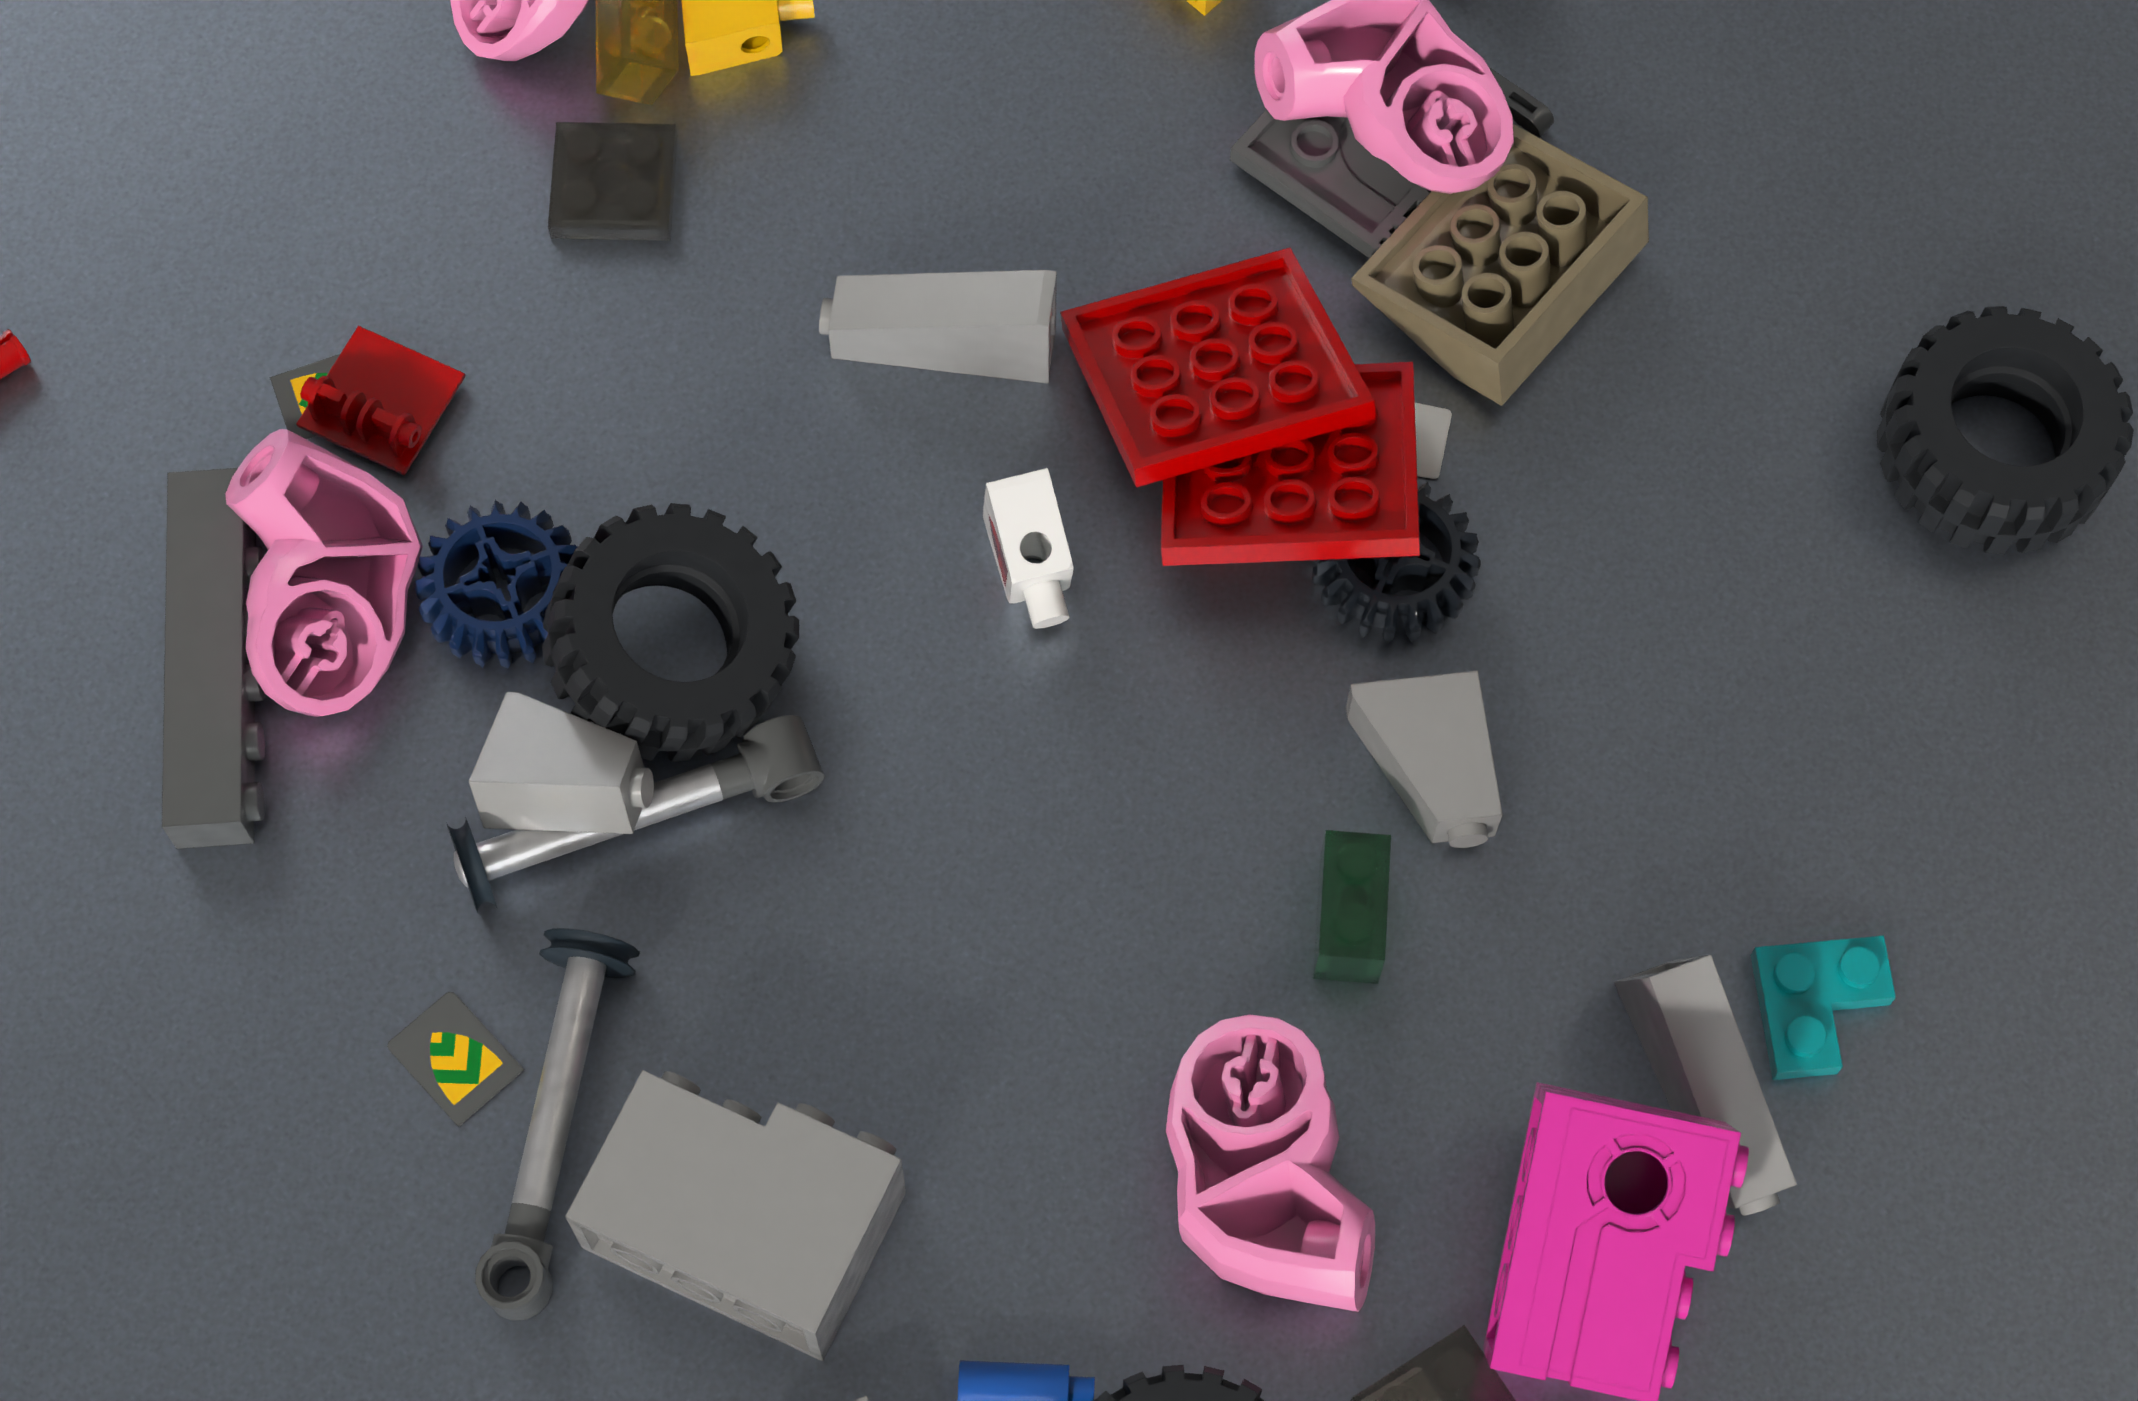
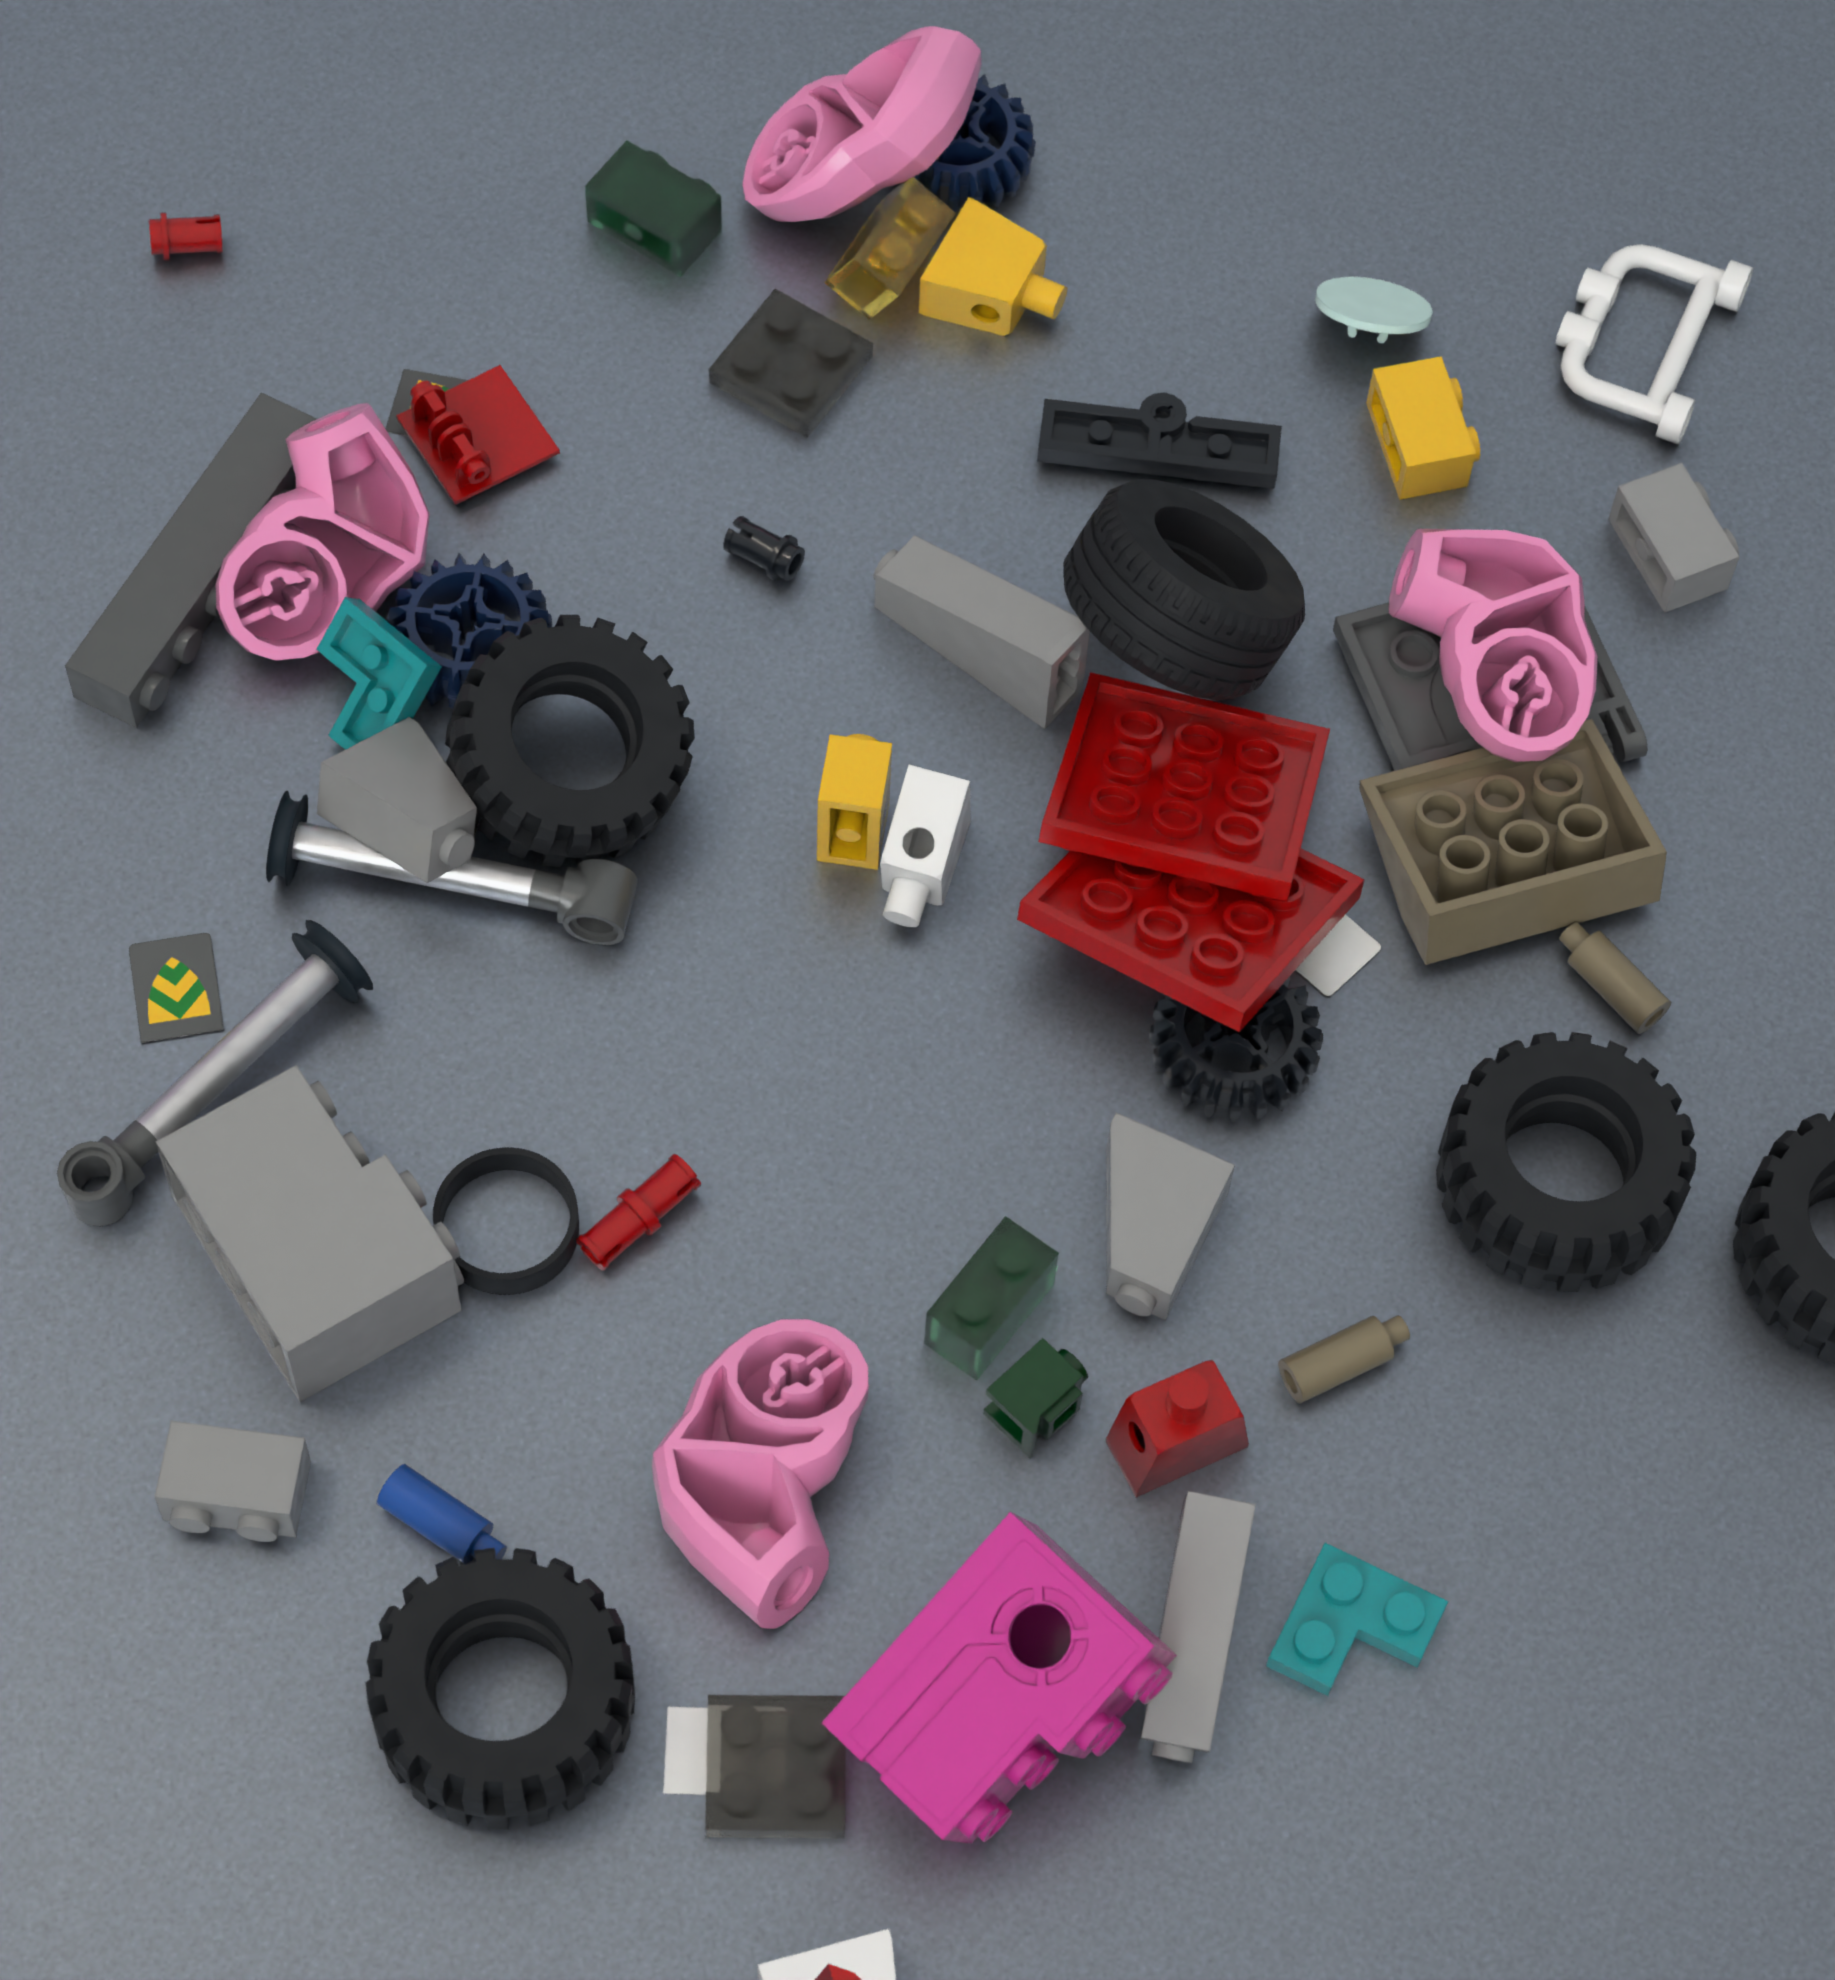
camera: 30 degrees right, 5 degrees down
none -> teal plate [316,597,442,750]
none -> black tyre [433,1147,579,1295]
none -> red pin [576,1154,701,1271]
none -> clear green brick [585,140,722,277]
none -> black pin [723,516,805,581]
none -> yellow brick [816,734,892,870]
none -> dark green window [983,1338,1088,1459]
none -> black hinge [1037,393,1282,489]
none -> black tyre [1063,479,1305,700]
none -> red torso [1106,1360,1249,1498]
none -> dark tan cylinder [1278,1315,1410,1404]
none -> black tyre [1436,1032,1697,1292]
none -> dark tan cylinder [1559,922,1671,1034]

